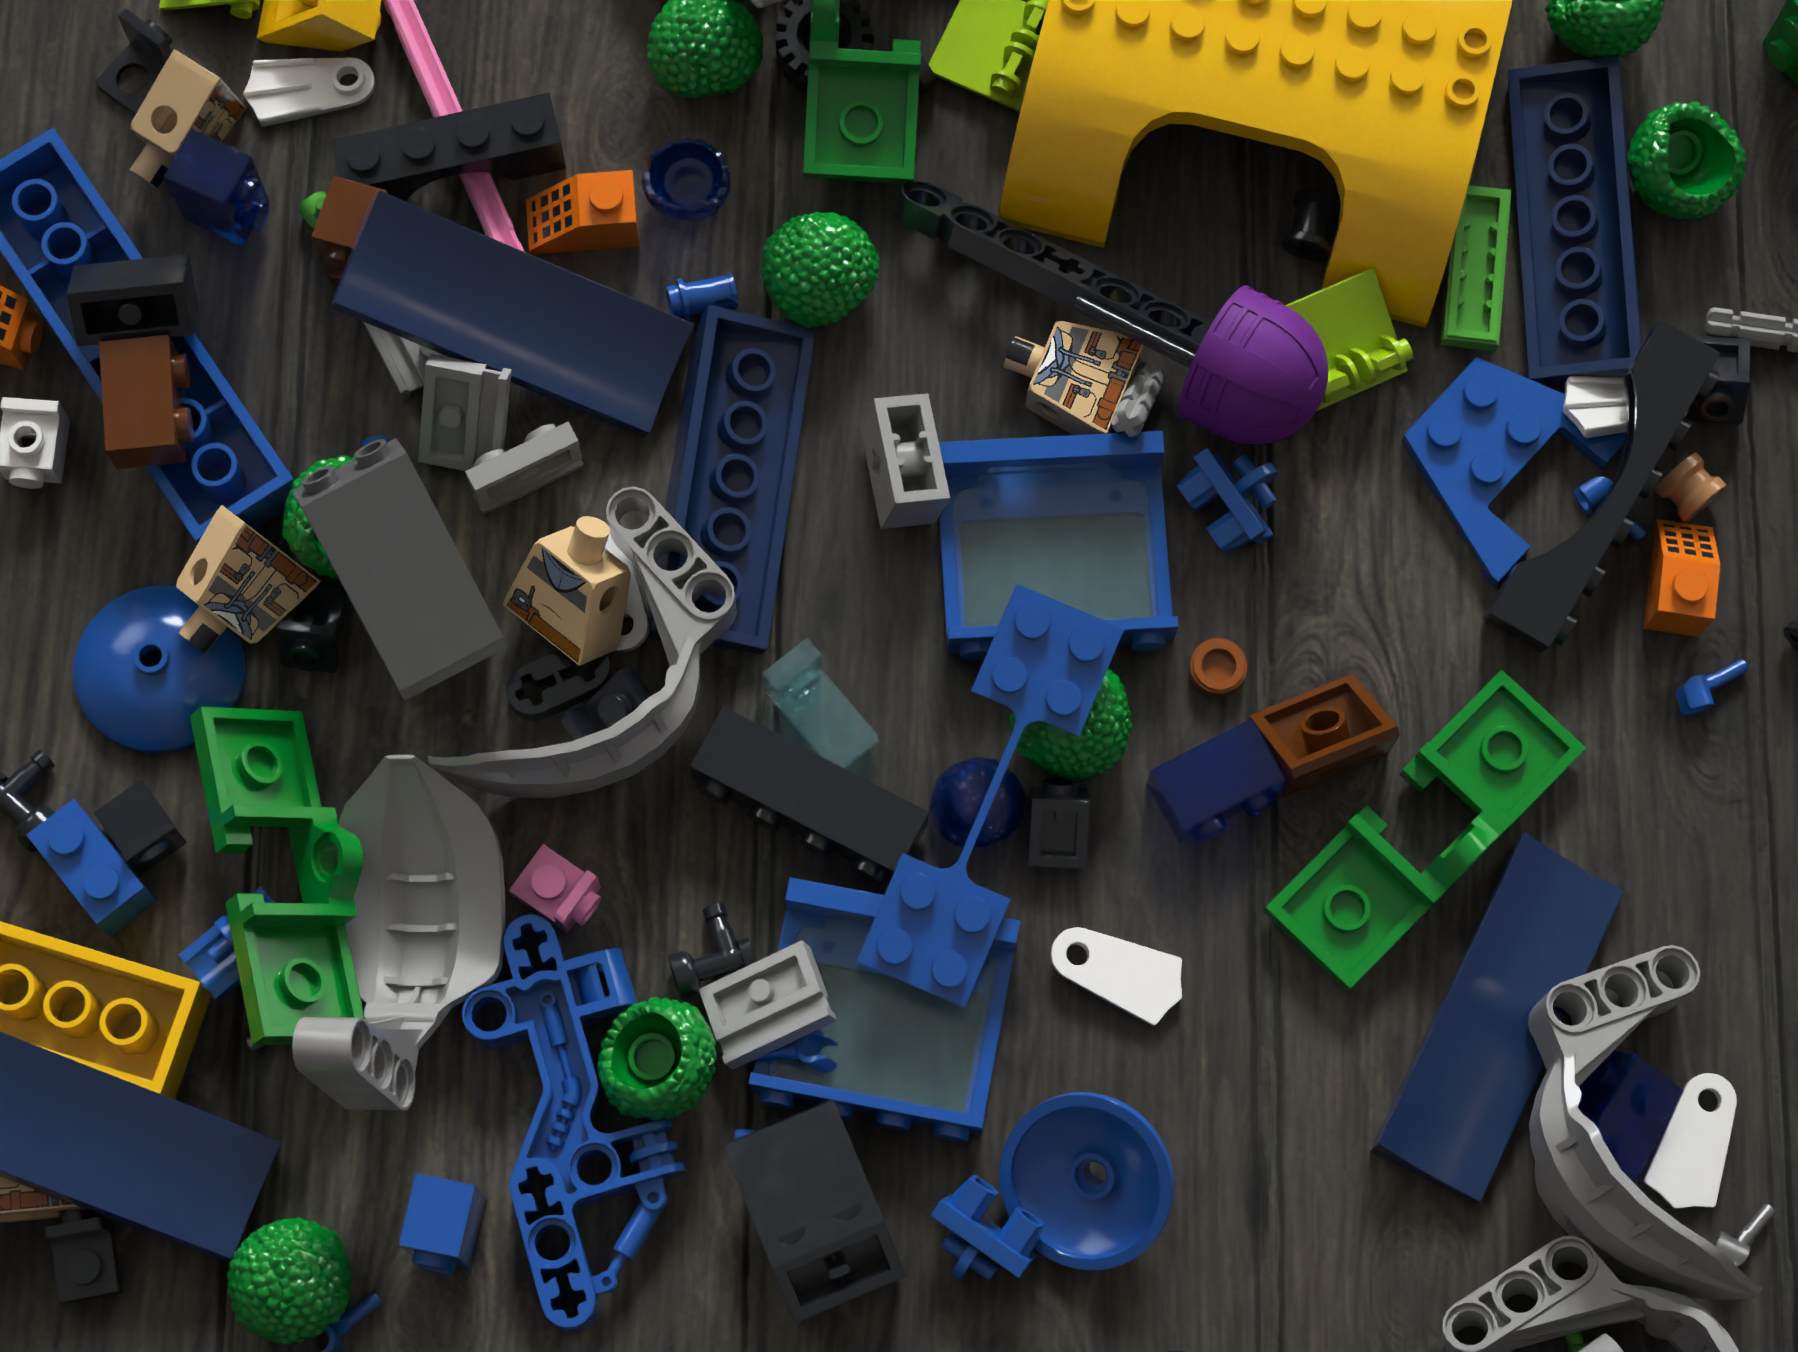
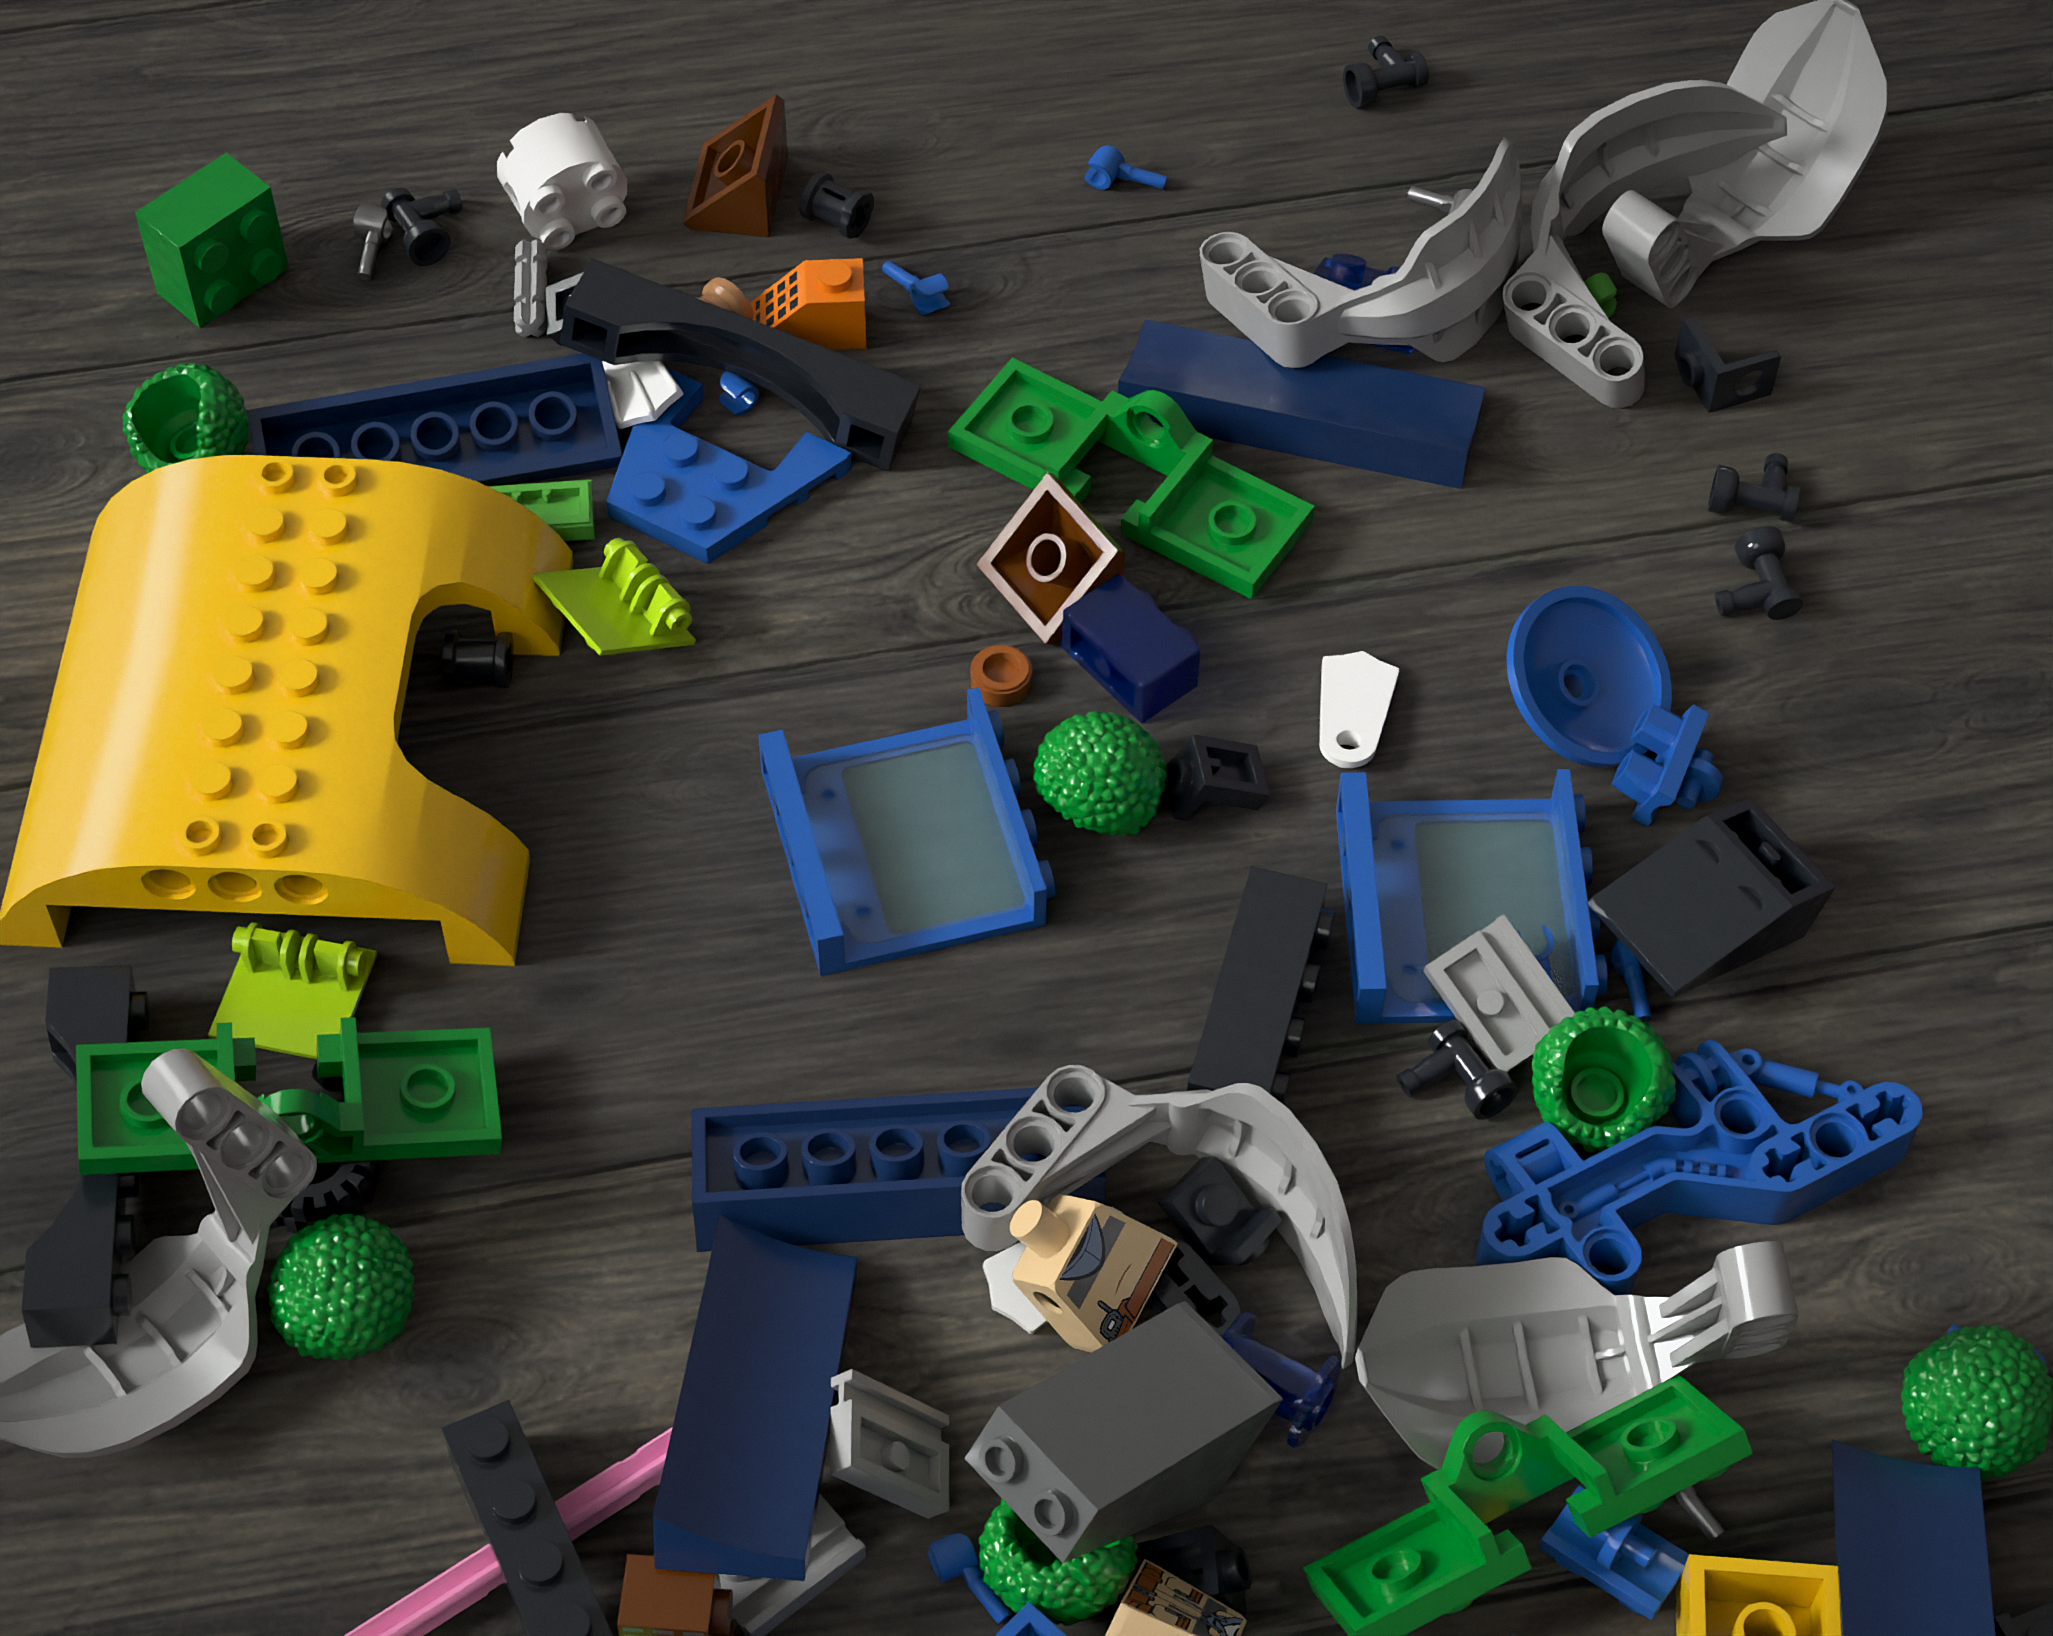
camera: 100 degrees left, 20 degrees down
blue brick [399,1173,487,1276] -> none
light grey plate [465,422,584,516] -> none
bright pink bracket [509,844,602,933] -> none
orange slope [526,170,640,255] -> none
clear blue hair [642,138,731,221] -> none
blue pin [665,273,738,321] -> none
green hair [760,212,879,328] -> none
clear light blue bracket [762,638,878,769] -> none
blue hinge [856,583,1124,1008] -> none
light grey brick [860,393,950,529] -> none
piece [895,181,1328,444] -> none
clear blue hair [928,757,1026,847] -> none
torso [1003,321,1144,435] -> none
light grey axle [1111,362,1165,437] -> none
blue hips [1177,448,1278,554] -> none
green hair [1626,101,1746,219] -> none
white piece [1643,1073,1737,1209] -> none
none -> clear blue hose [1222,1312,1341,1448]

